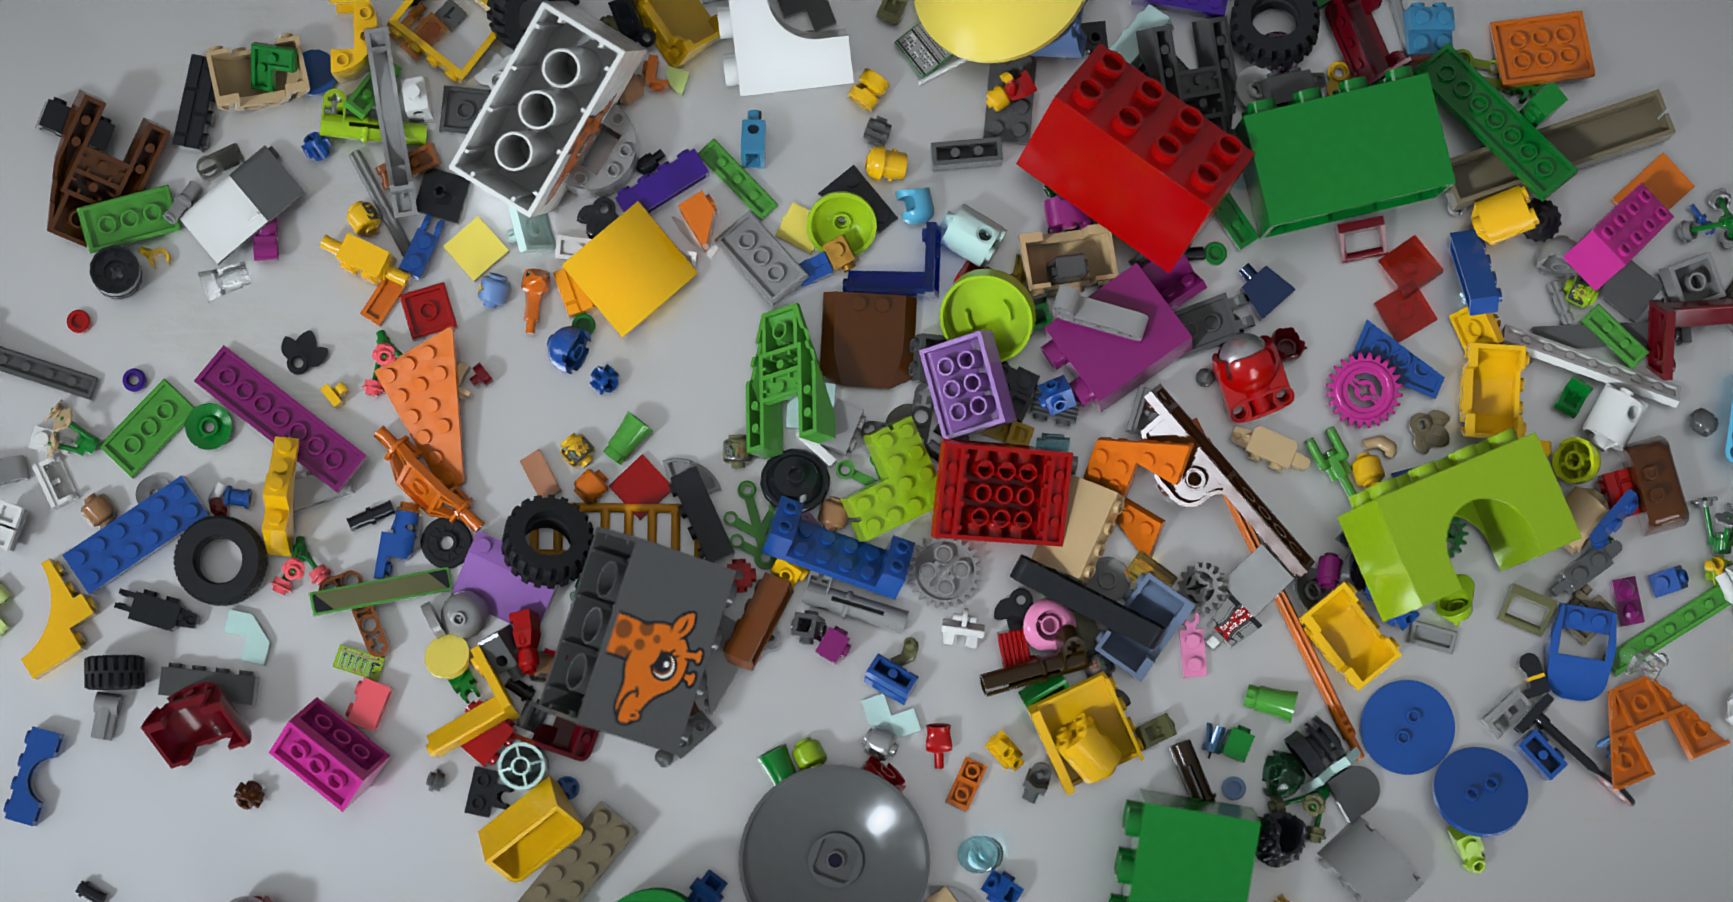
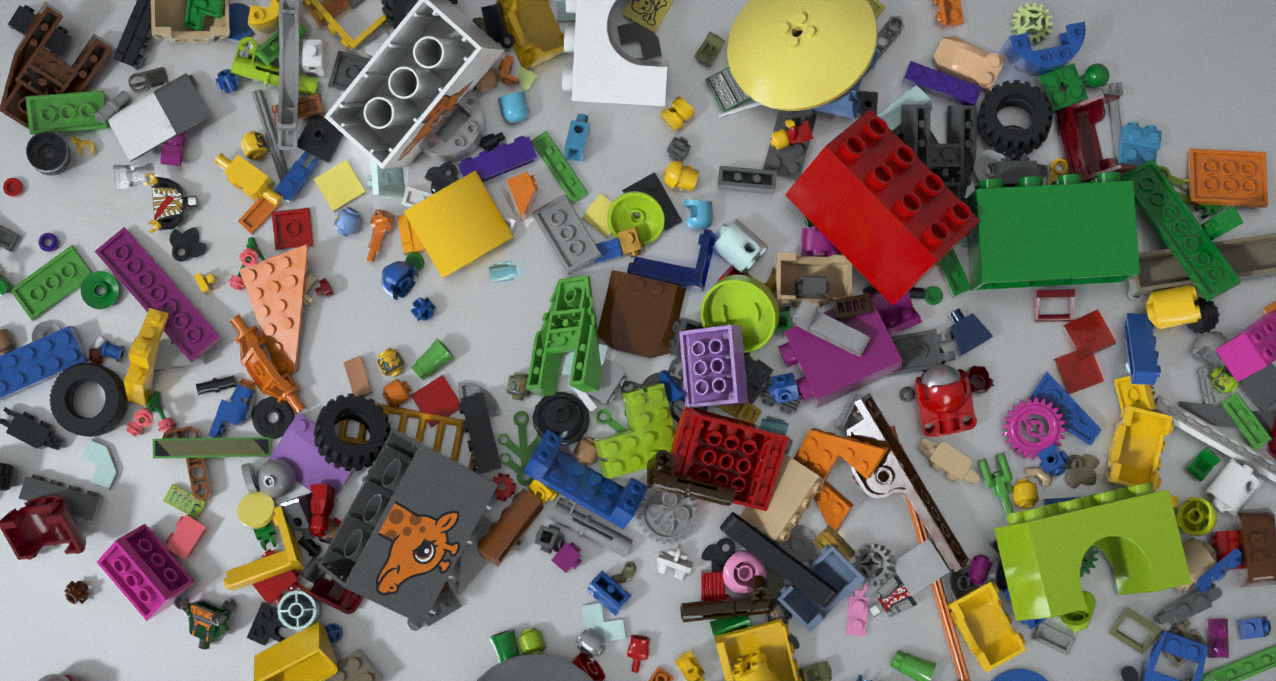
camera: 15 degrees right, 0 degrees up
none -> torso [143,173,198,233]
none -> torso [173,596,231,649]
none -> clear light blue brick [489,261,518,283]
none -> medium azure helmet [498,91,529,123]
none -> dark brown piece [647,450,735,506]
none -> blue tile [659,370,687,402]
none -> dark brown slope [832,293,874,321]
none -> blue brick [1037,444,1069,476]

